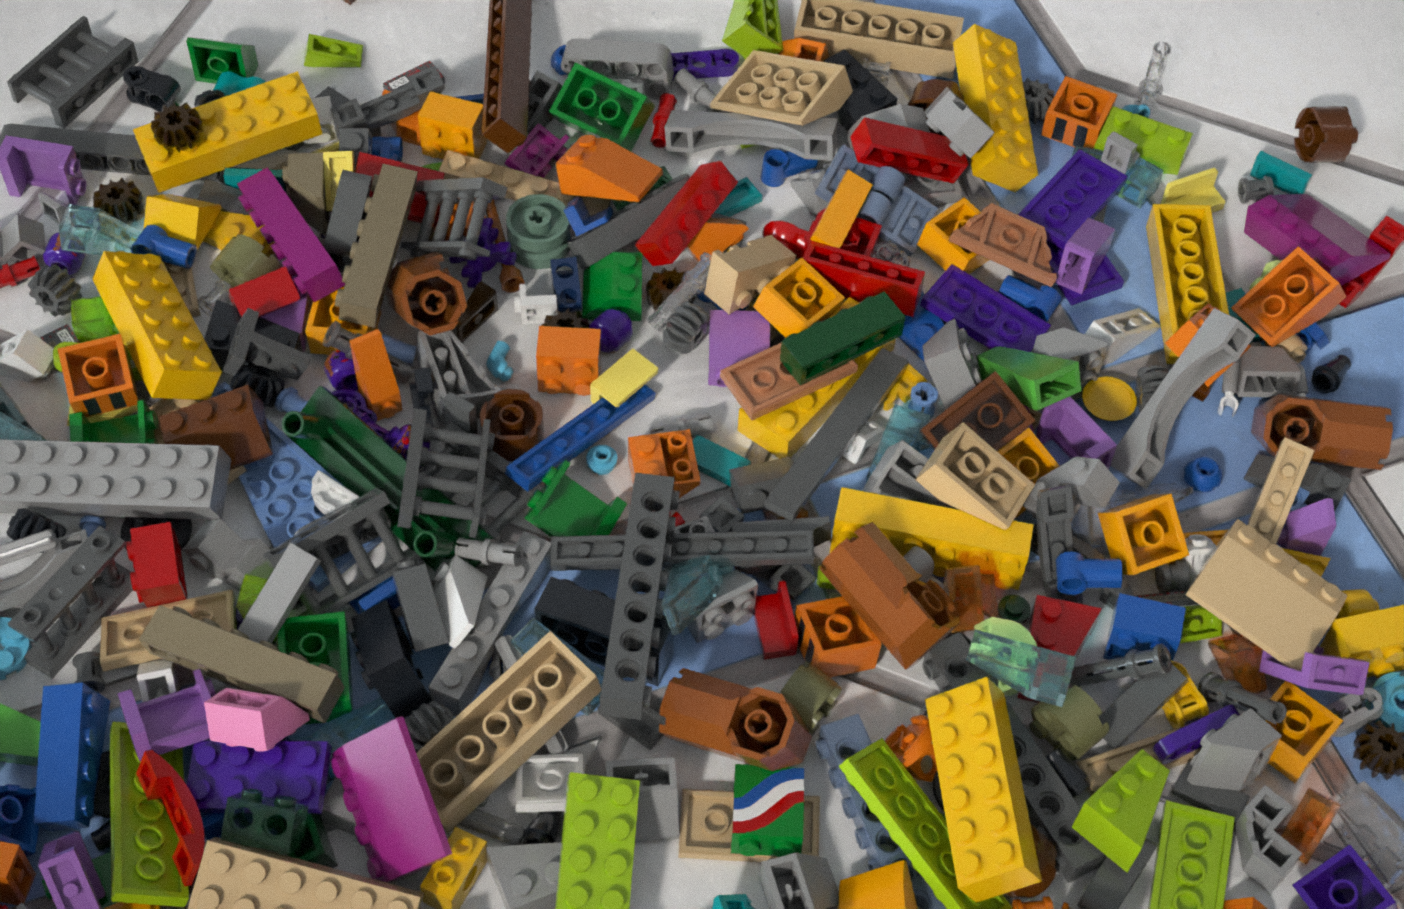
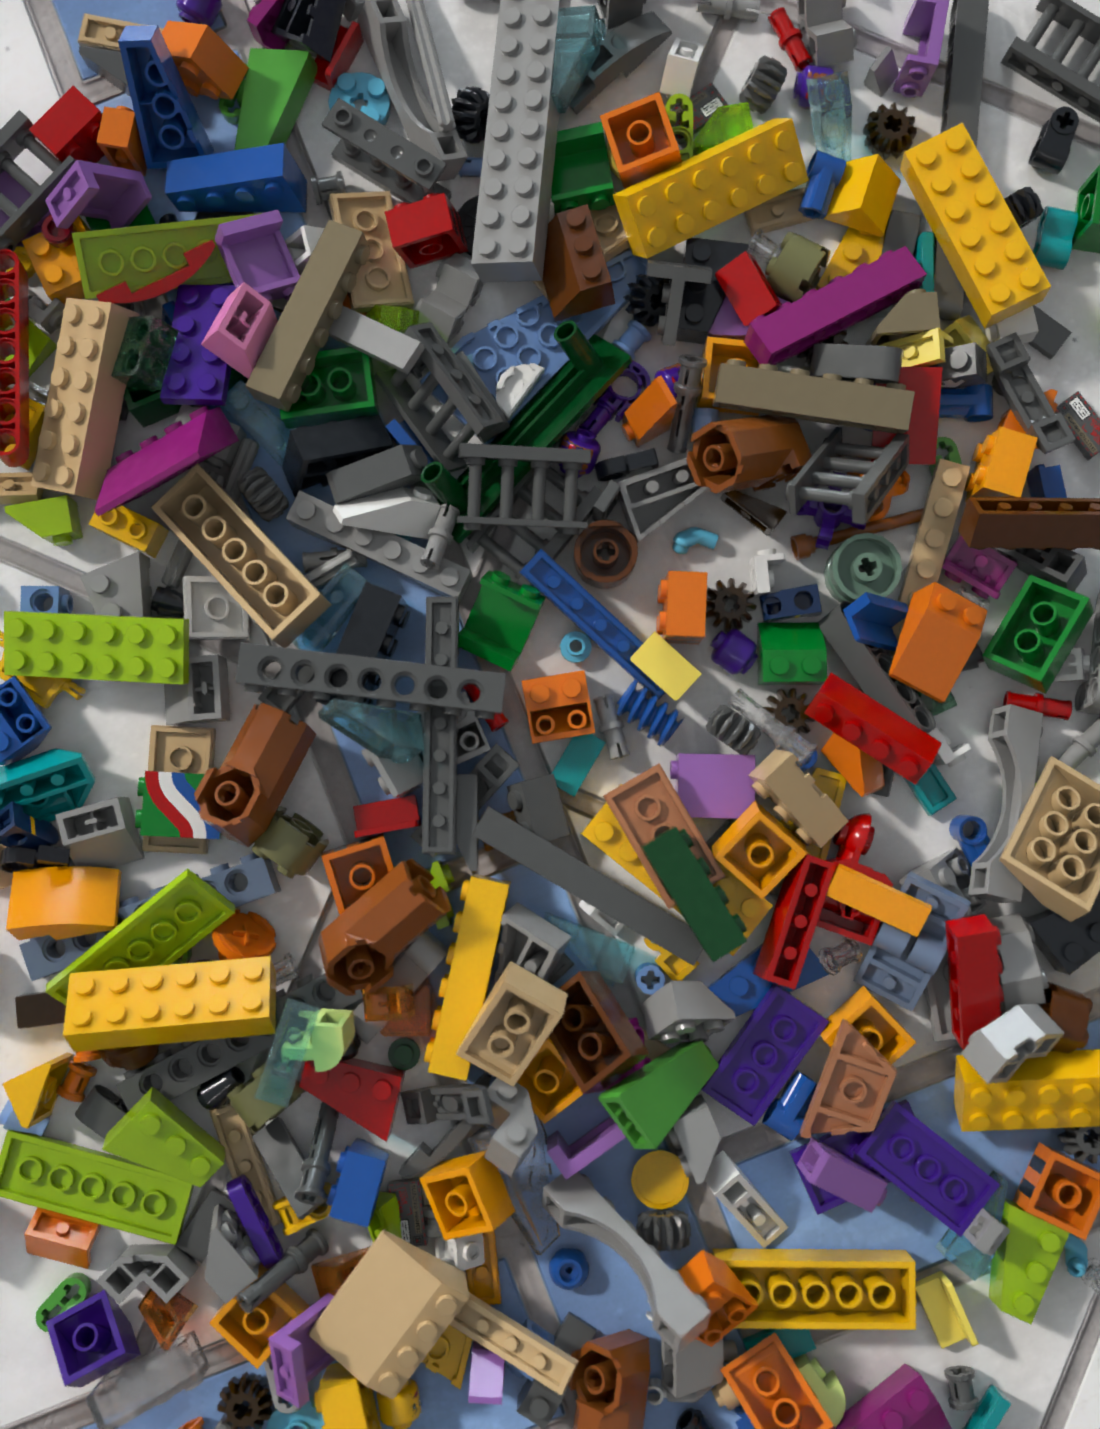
camera: 95 degrees right, 30 degrees up
dark brown gear [151,101,203,153] -> none
blue piece [1056,551,1122,595] -> none
none -> blue piece [616,679,685,747]

